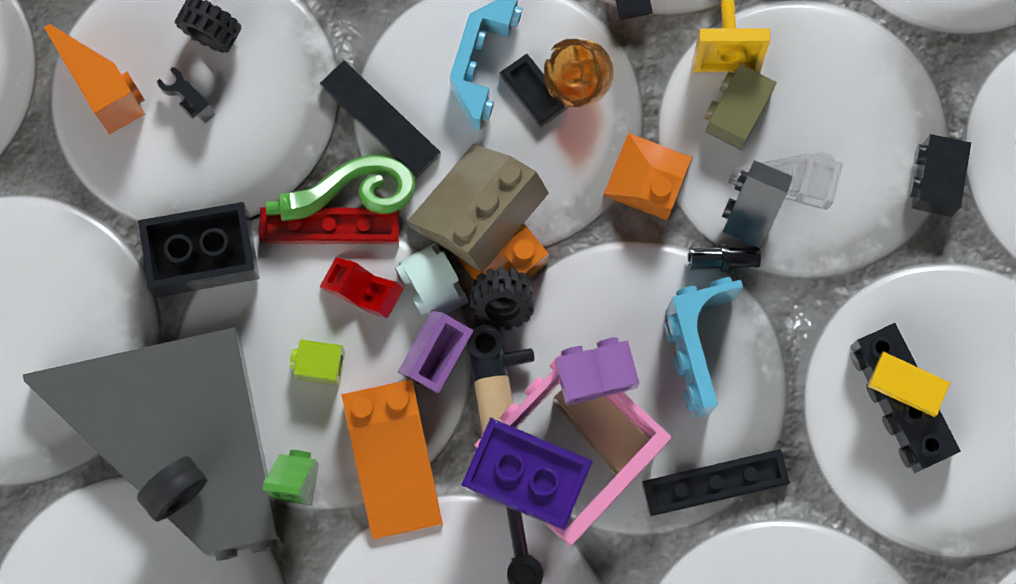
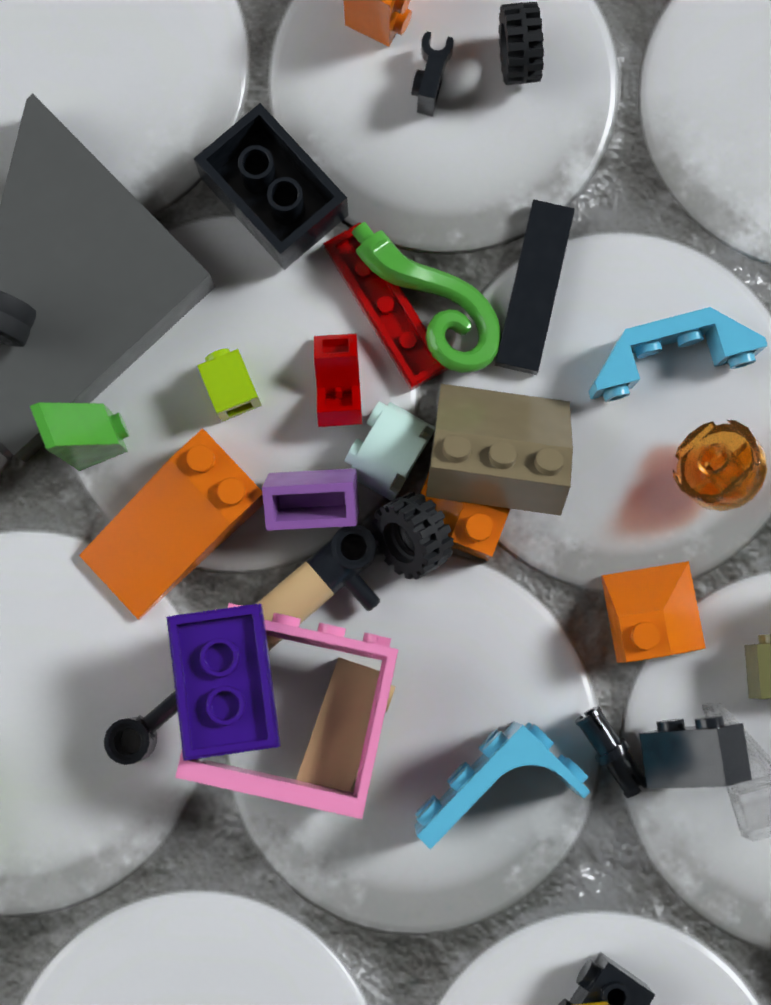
camera: 60 degrees right, 5 degrees up
black tile [500,53,568,128] -> none
medium lavender brick [555,337,640,405] -> none
black tile [641,449,790,517] -> none

